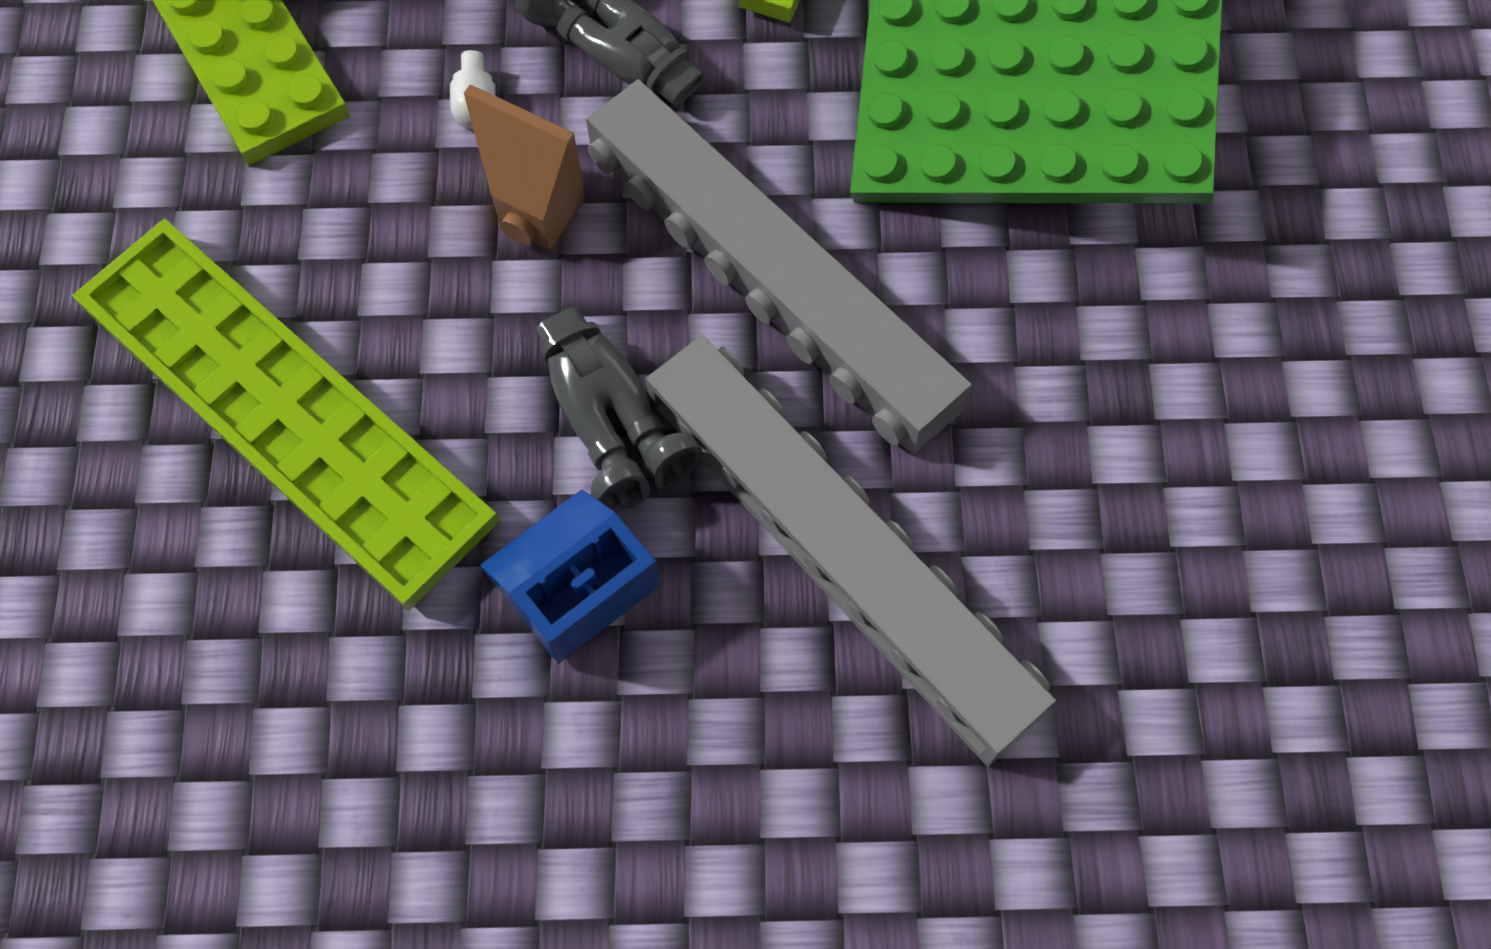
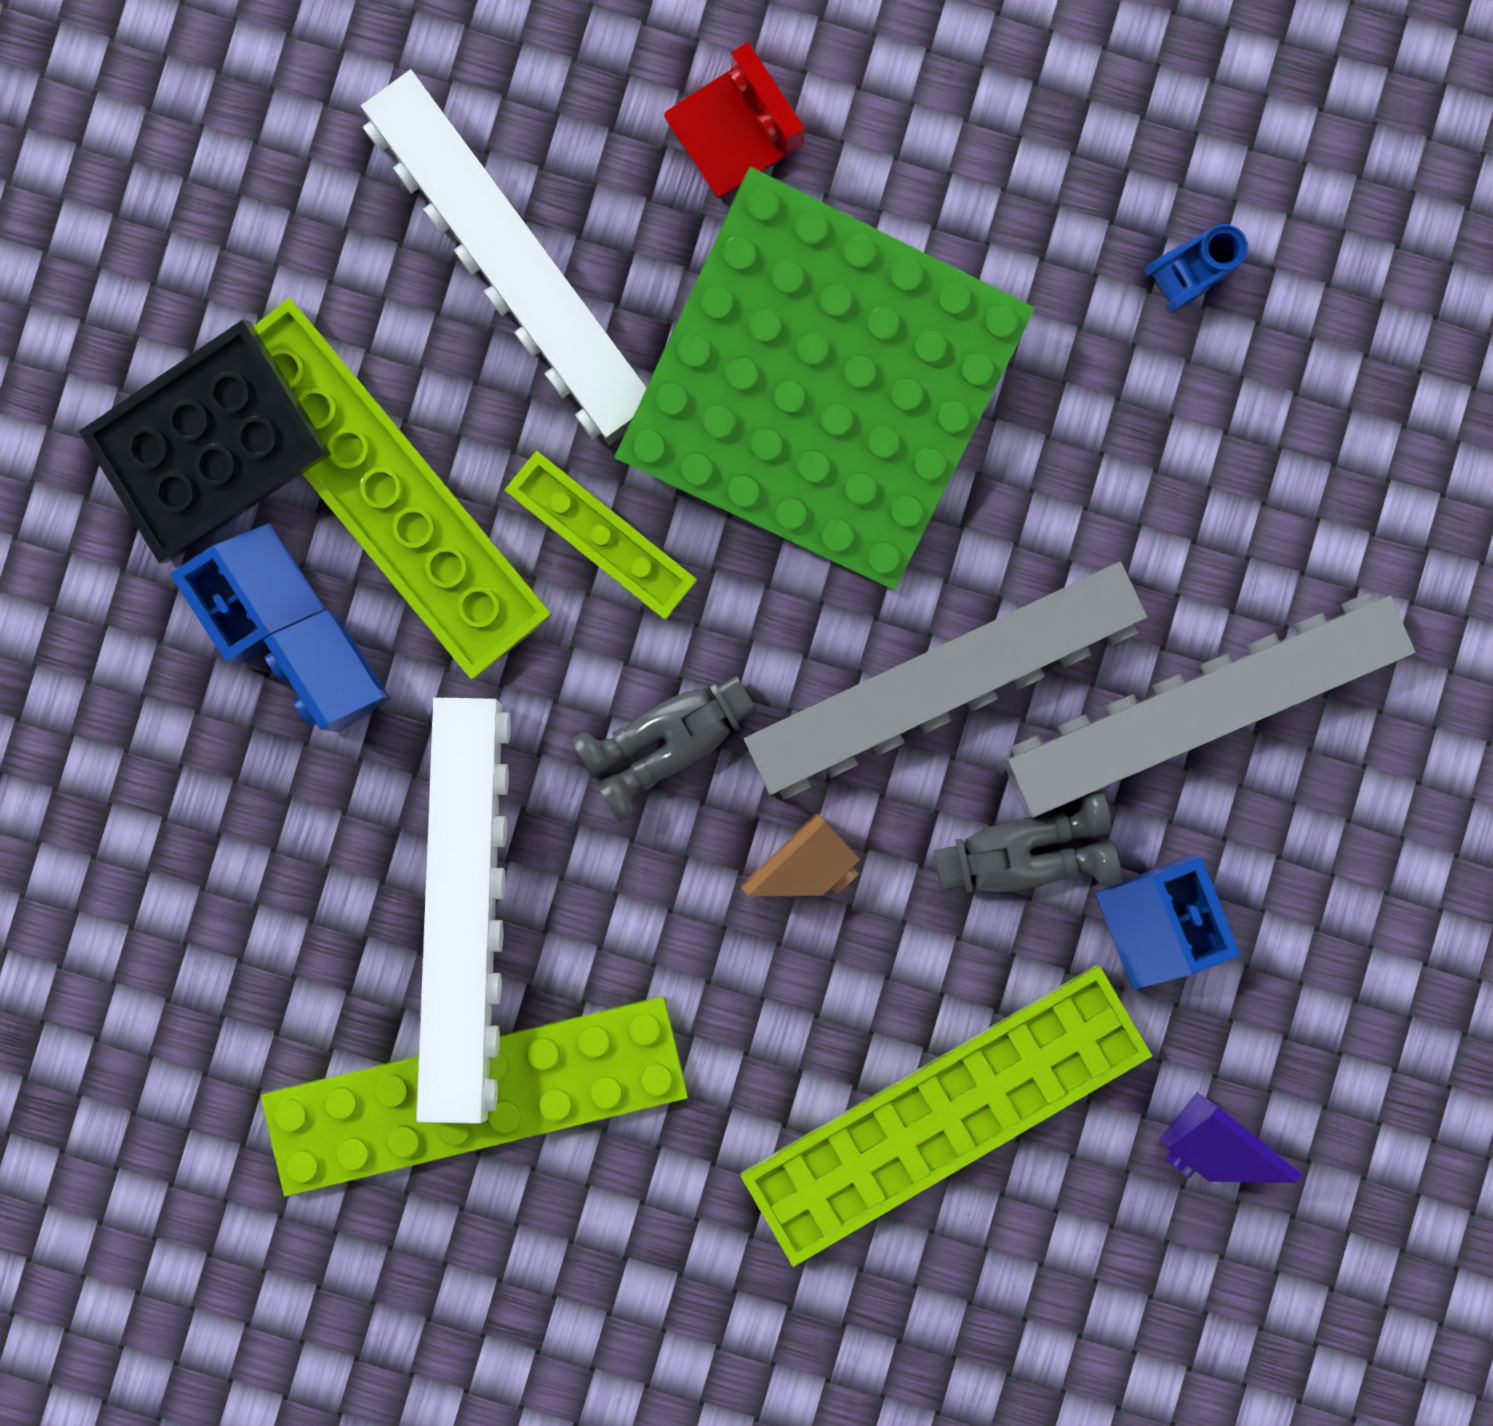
camera: 75 degrees left, 20 degrees up
white cylinder [450,50,496,130] -> none
none -> blue piece [1143,224,1248,314]
none -> dark purple slope [1159,1092,1302,1183]

